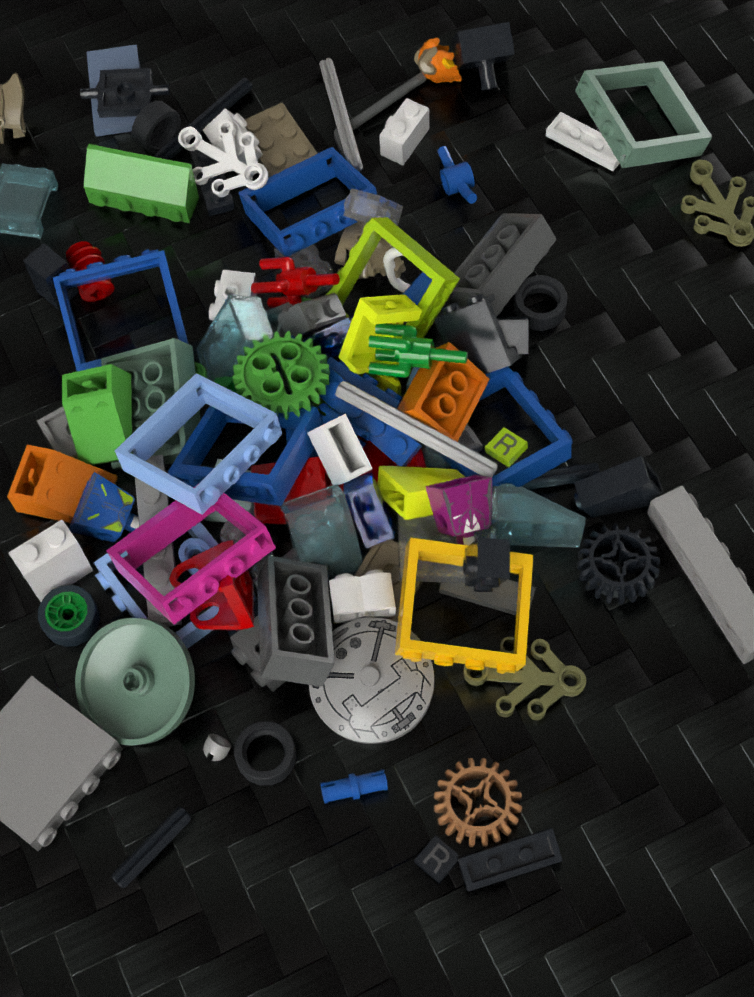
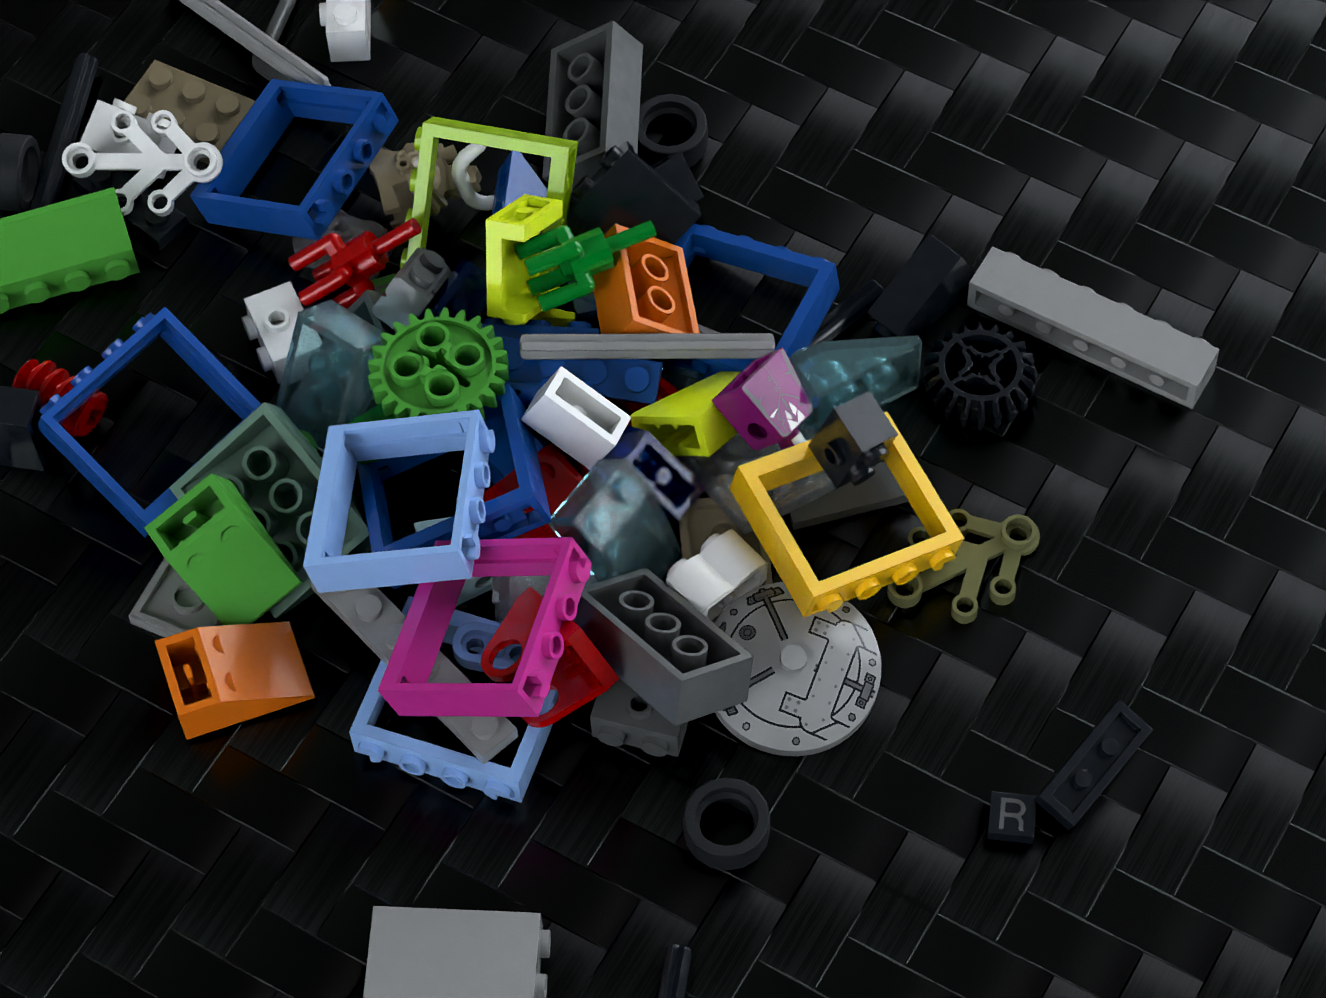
camera: 35 degrees left, 5 degrees down
white slope [9,520,93,602] -> none
wheel [38,585,100,647] -> none
blue torso [68,473,140,542] -> none
sand green dish [75,618,195,745] -> none
light grey hinge [203,734,232,761] -> none
blue pin [320,769,388,804] -> none
clear slope [343,188,403,226] -> none
medium nougat gear [434,758,522,847] -> none
blue piece [437,146,477,204] -> none
lime tile [485,427,528,468] -> none

